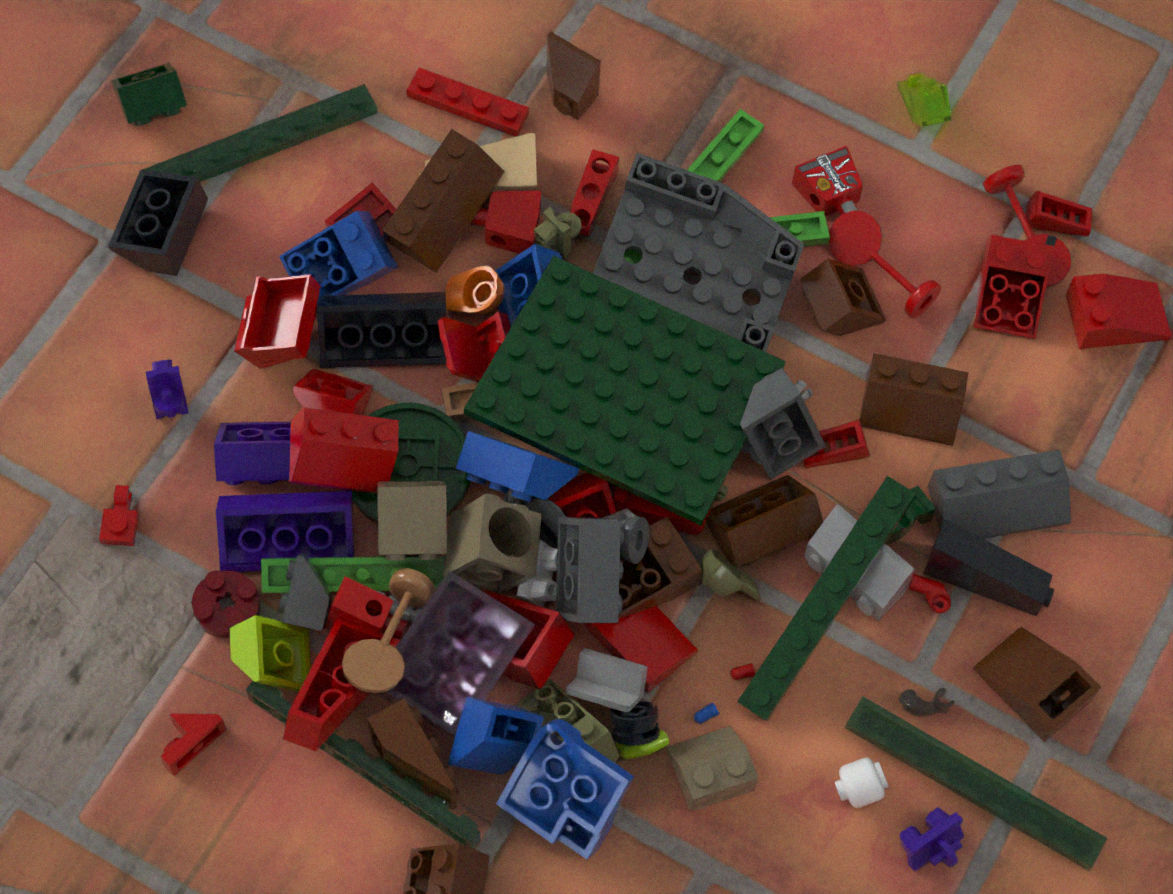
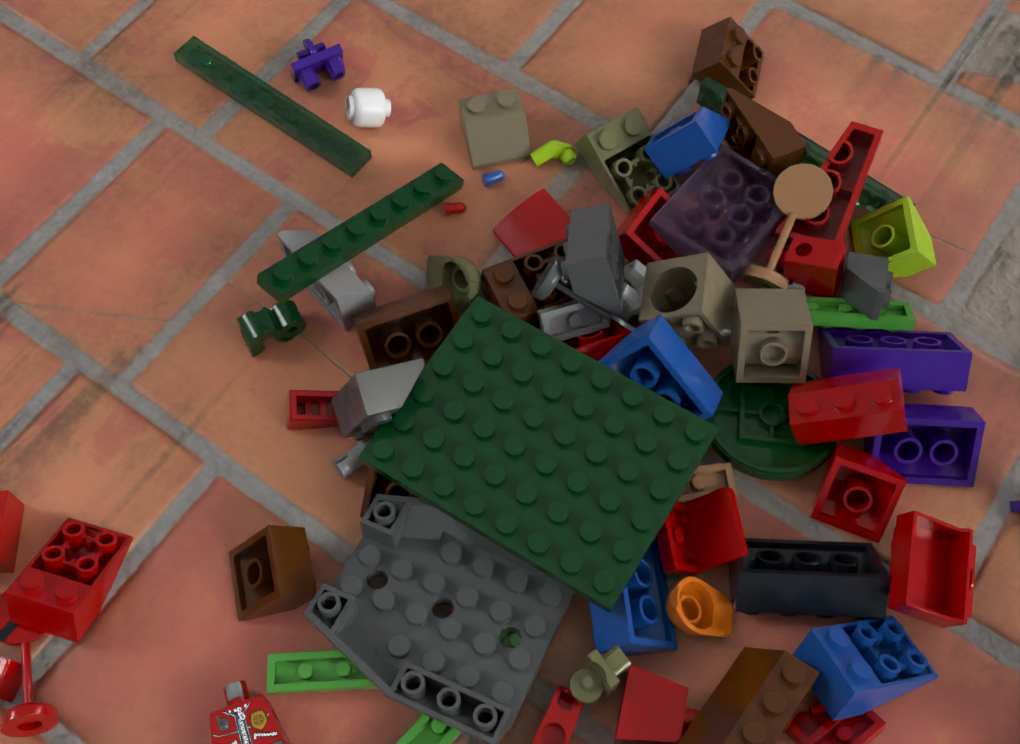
camera: 170 degrees left, 0 degrees up
red slope [160,713,226,776] -> none
dark red plate [192,570,261,638] -> none
blue slope [496,719,634,860] -> none
light grey panel [566,648,648,713] -> none
black wheel [610,701,660,746] -> none
red piece [829,210,942,319] -> none
reddish brown slope [859,353,969,446] -> none
clear smoke arm [899,688,954,716] -> none
red arm [909,574,951,614] -> none
black slope [923,520,1054,616] -> none
dark grey slope [927,450,1071,539] -> none
reddish brown slope [973,627,1101,743] -> none

